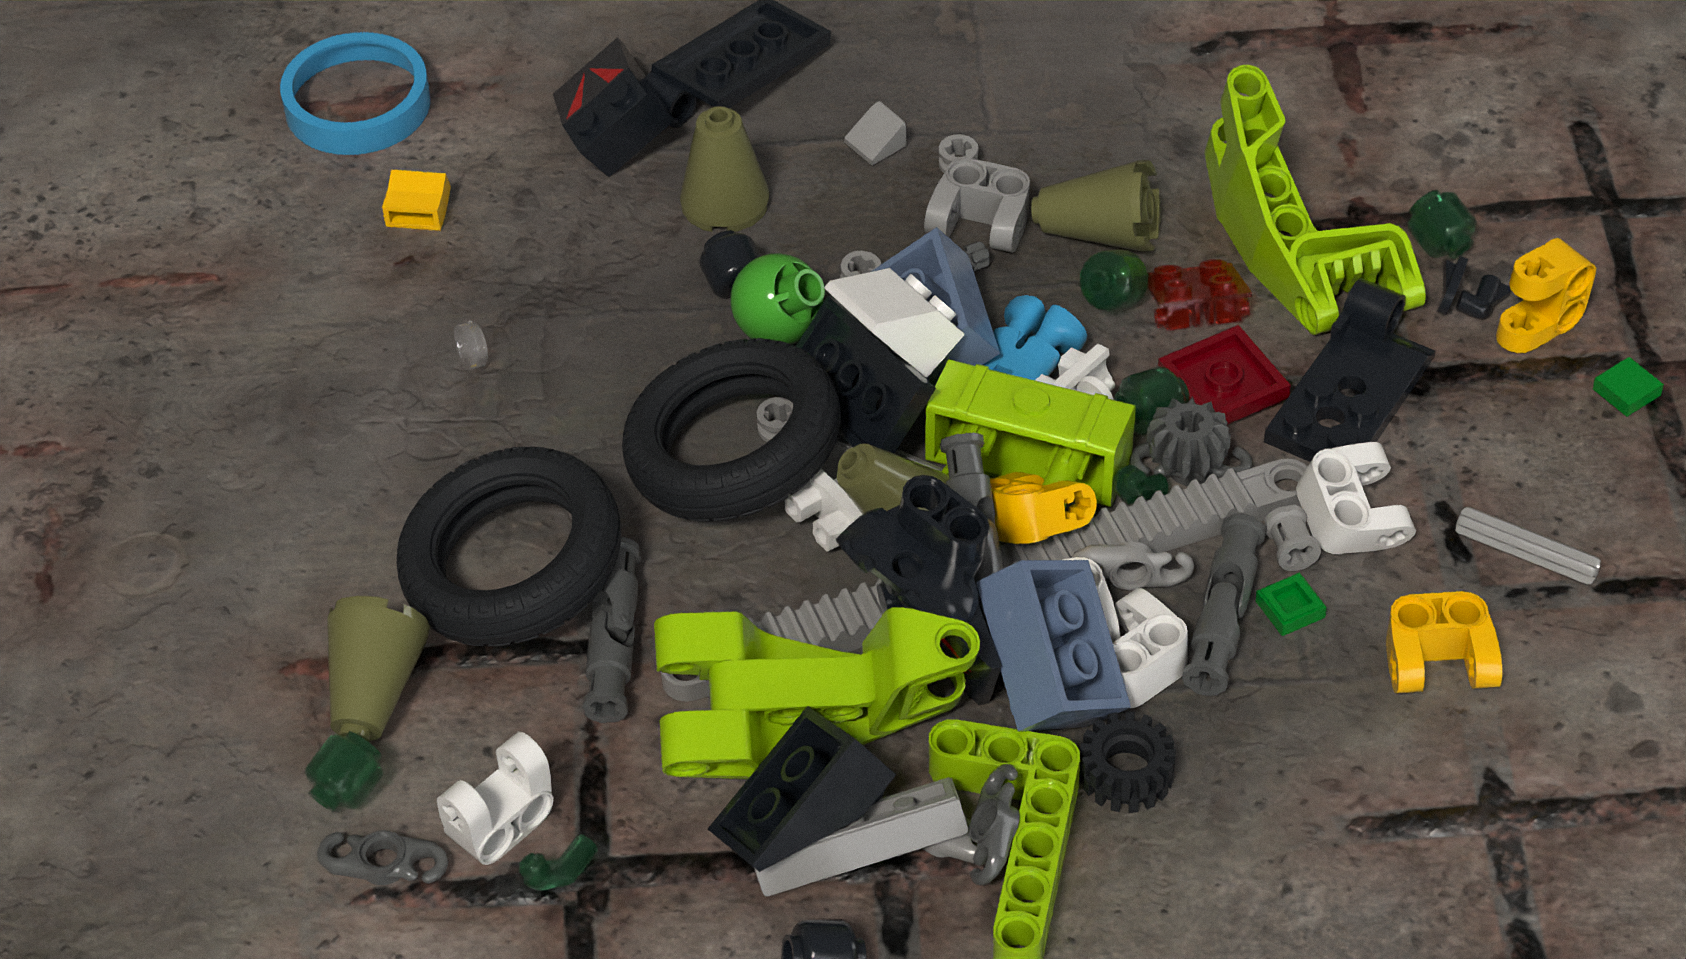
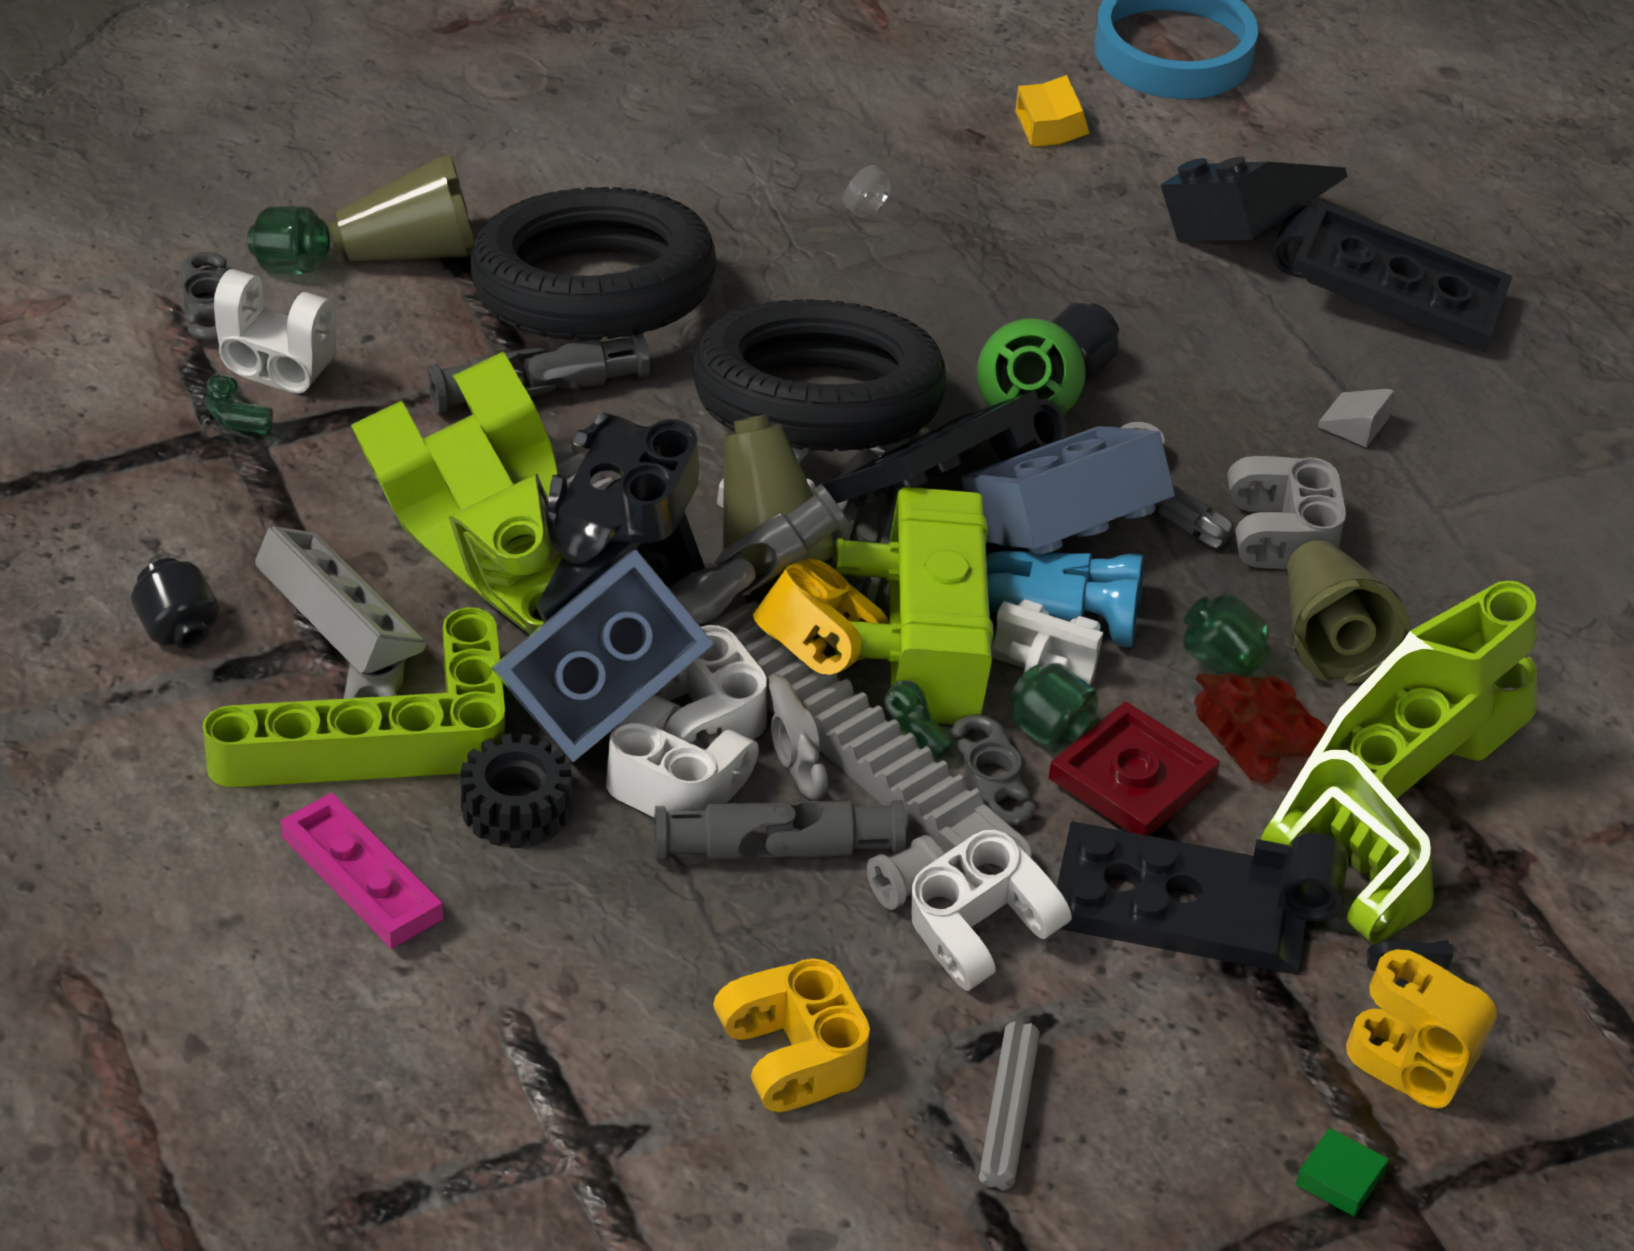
camera: 65 degrees right, 5 degrees down
olive cone [680,107,769,232] -> none
black slope [707,706,896,872] -> none
white slope [824,268,965,378] -> none
light grey bush [939,134,978,173] -> none
dark grey piece [969,764,1020,886] -> none
dark grey gear [1146,396,1231,480] -> none
green tile [1255,572,1327,636] -> none
clear green head [1408,190,1477,259] -> none
none -> dark pink plate [280,792,443,949]

